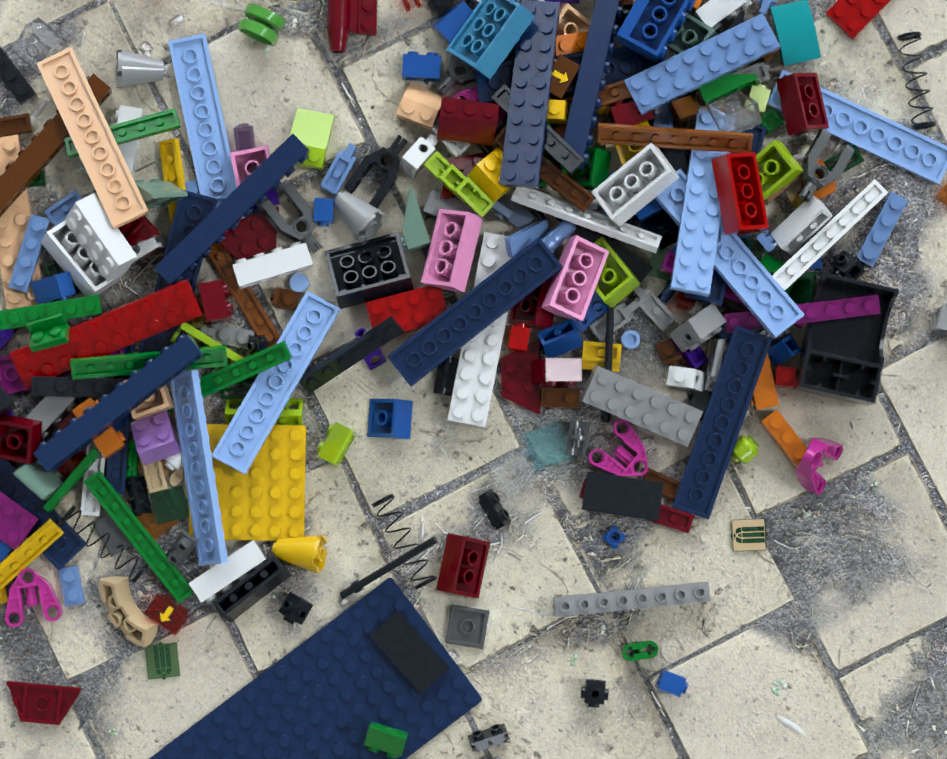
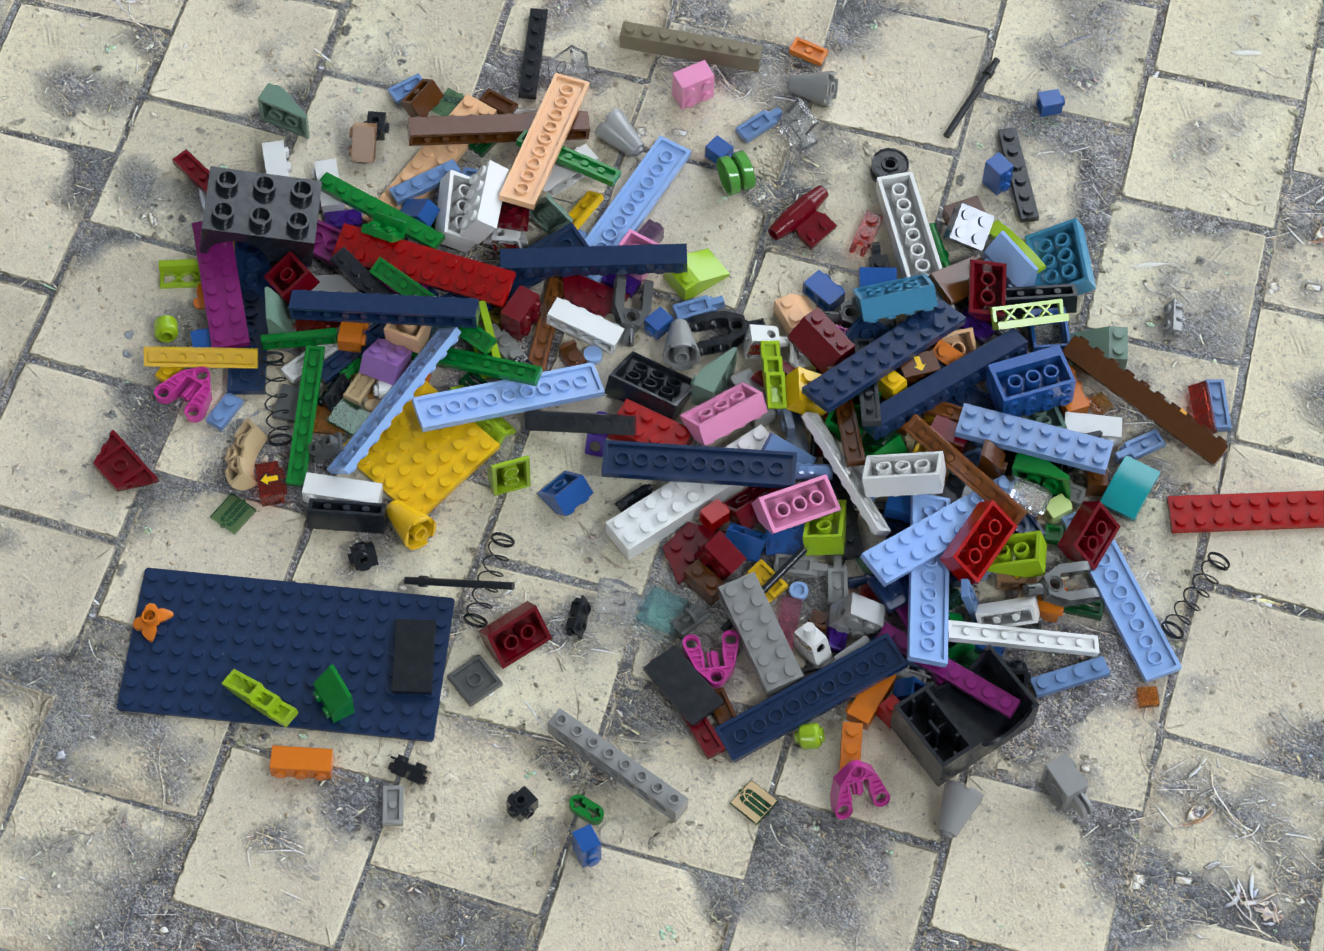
camera: 45 degrees right, 25 degrees down
blue plate [602,526,626,549] -> none
none -> blue brick [705,135,734,164]
none -> clear pink tile [778,596,803,652]
none -> light grey cone [938,780,984,839]

